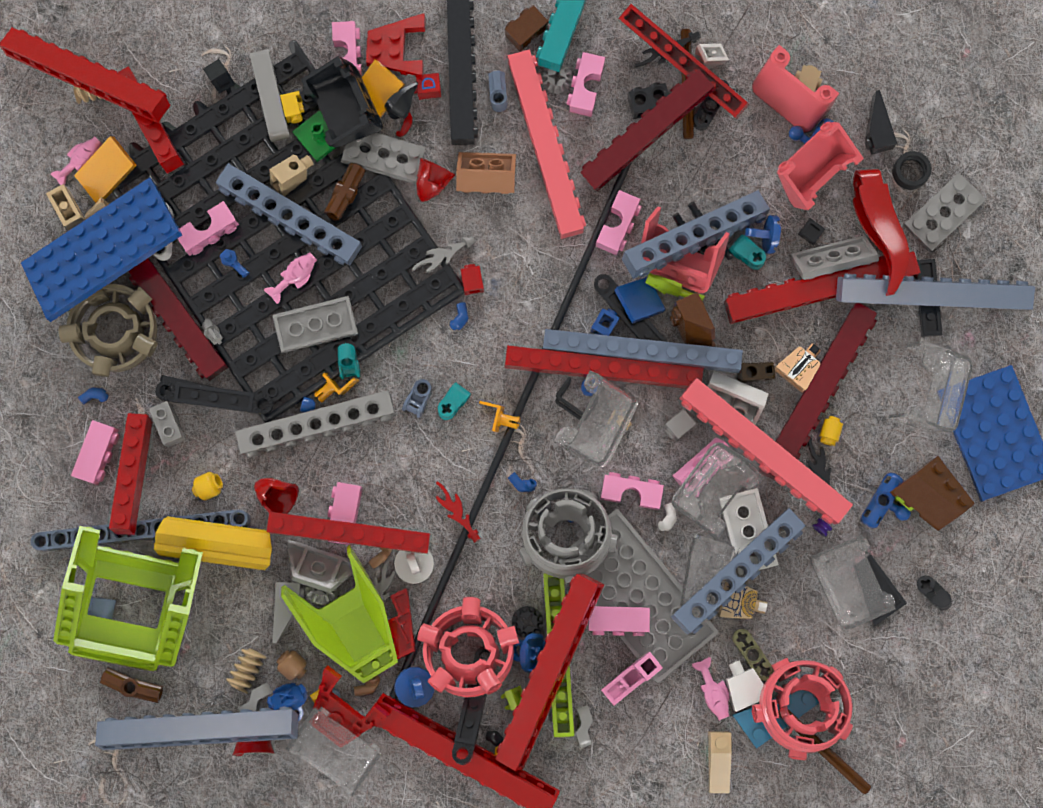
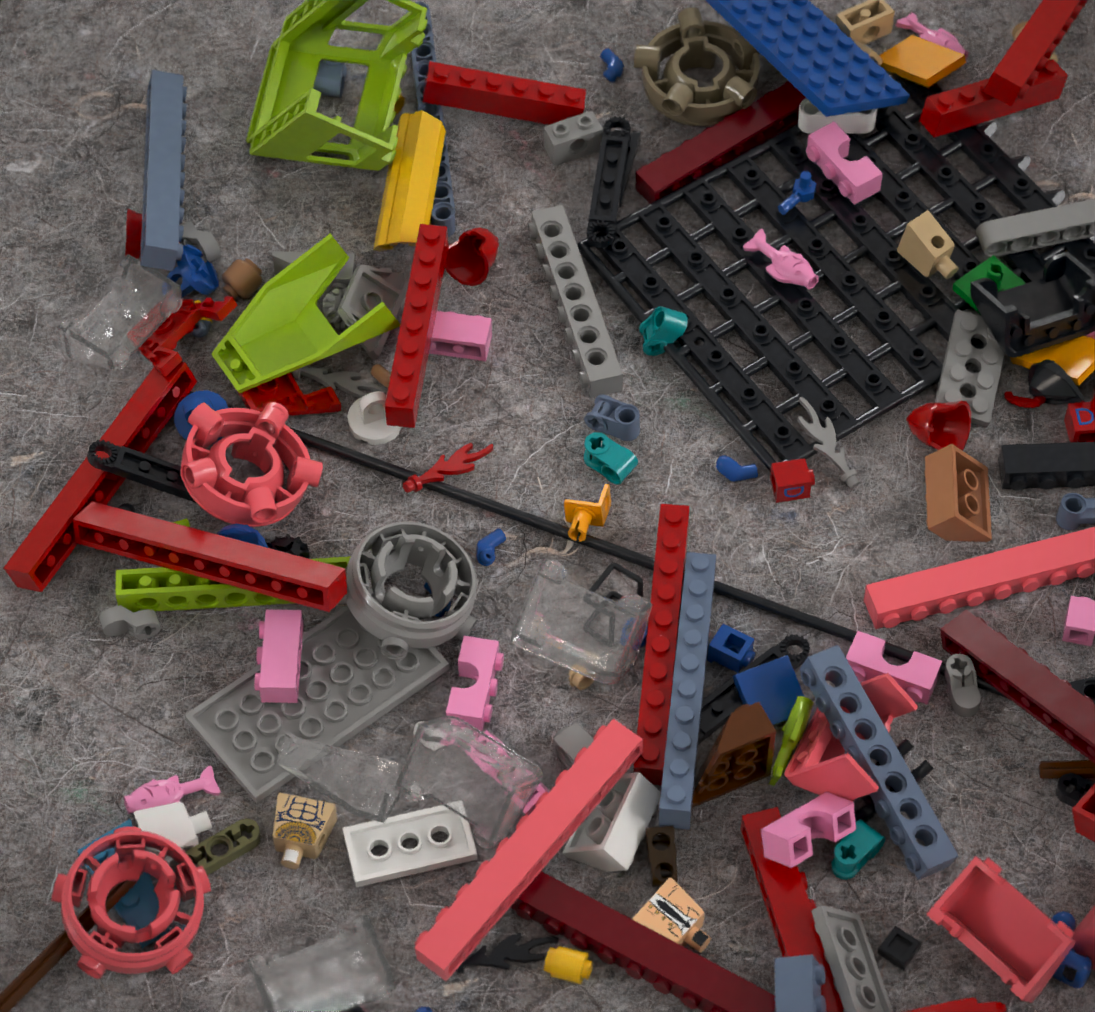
camera: 90 degrees right, 25 degrees down
bright pink brick [71,420,119,485] -> none
reddish brown piece [100,667,163,703] -> none
yellow head [192,472,223,501] -> none
light grey axle [200,319,223,345] -> none
black brick [203,59,235,94] -> none
sand blue brick [215,163,362,266] -> none
tan piece [226,648,266,694] -> none
light grey tile [272,296,358,354] -> none
yellow brick [280,91,305,124] -> none
blue hinge [300,397,315,413] -> none
light orange bracket [314,373,360,403] -> none
reddish brown piece [324,162,366,221] -> none
medium nougat arm [354,675,380,696] -> none
bright pink arch [601,652,663,706] -> none
sand blue brick [670,508,806,634] -> none
tan slope [708,731,732,793] -> none
blue tile [745,215,781,254] -> none
dark purple bush [812,518,832,537] -> none
none -> bright pink arch [761,792,856,868]
none -> light grey piece [944,654,981,717]

